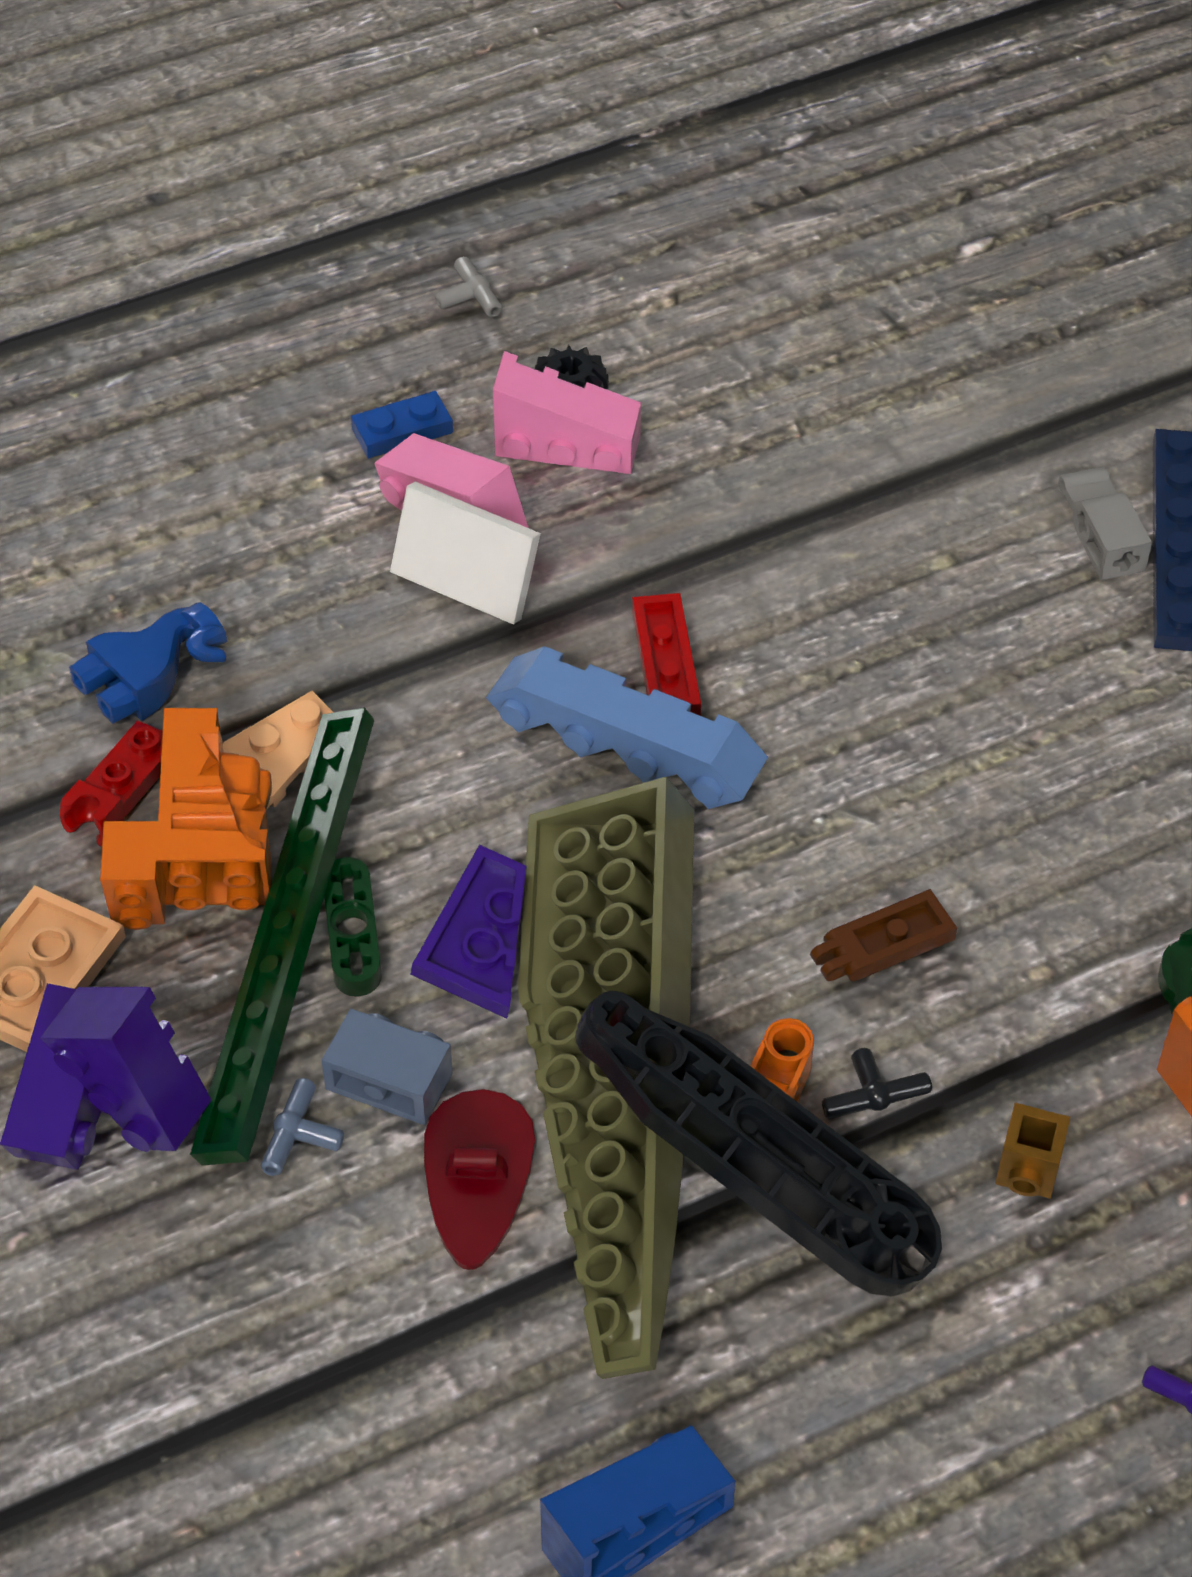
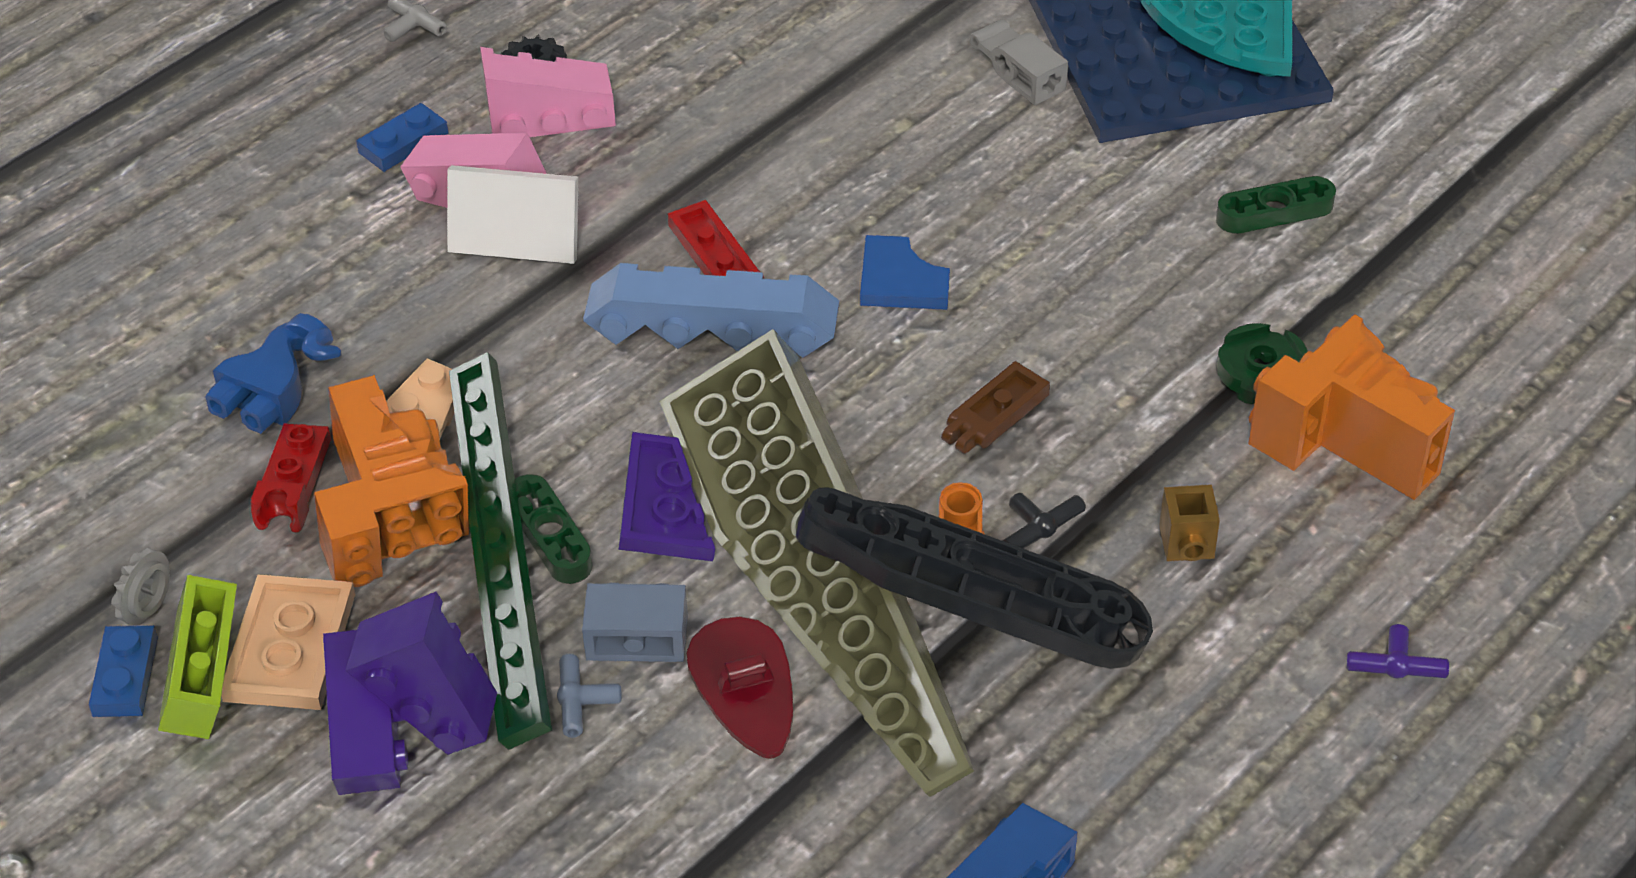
camera: 20 degrees left, 5 degrees down
none -> blue tile [860,235,950,310]

